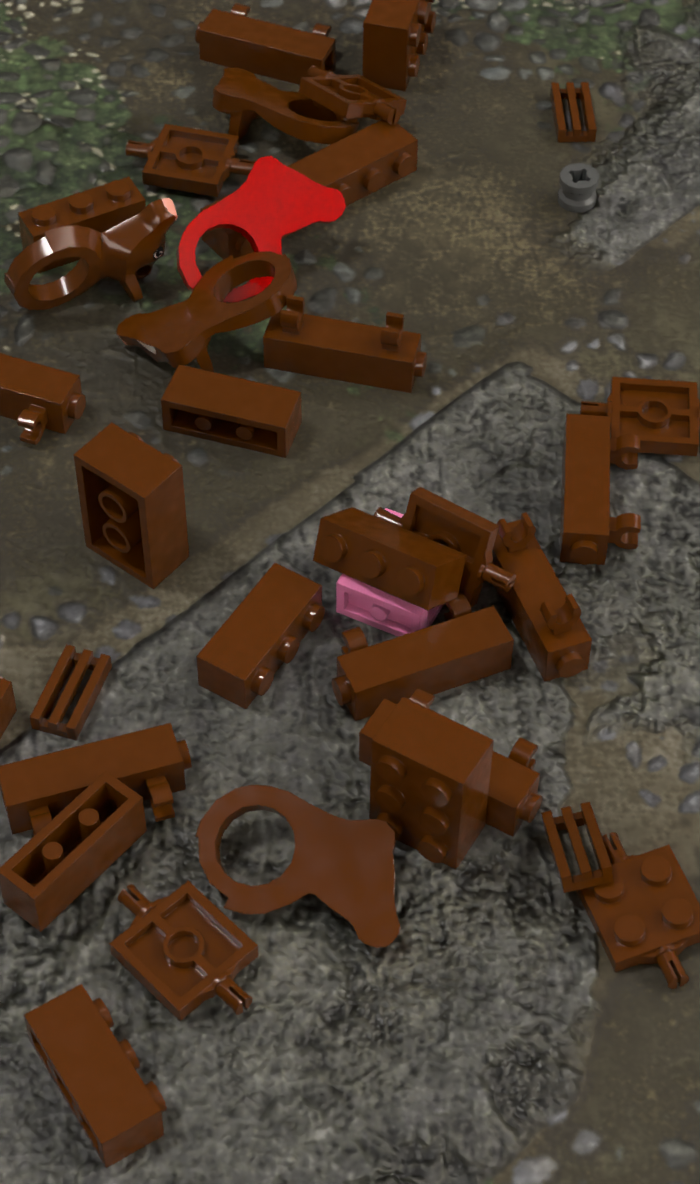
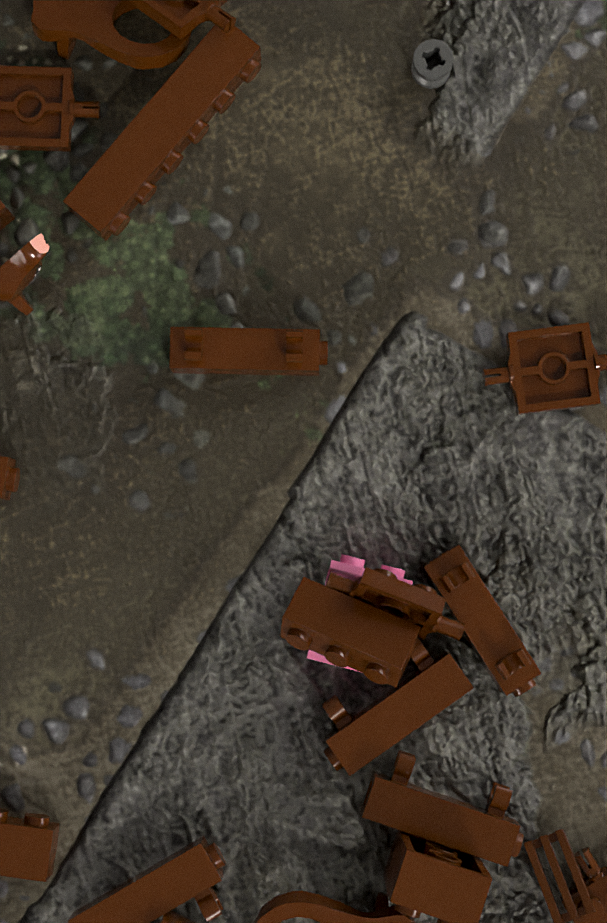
camera: 10 degrees left, 35 degrees up
reddish brown tile [30,644,112,741] -> none
reddish brown brick [74,422,189,589] -> none
reddish brown animal [117,251,297,372] -> none
reddish brown brick [161,364,302,458] -> none
red animal [177,156,346,303] -> none
reddish brown brick [196,563,325,709] -> none
reddish brown brick [560,414,641,565] -> none

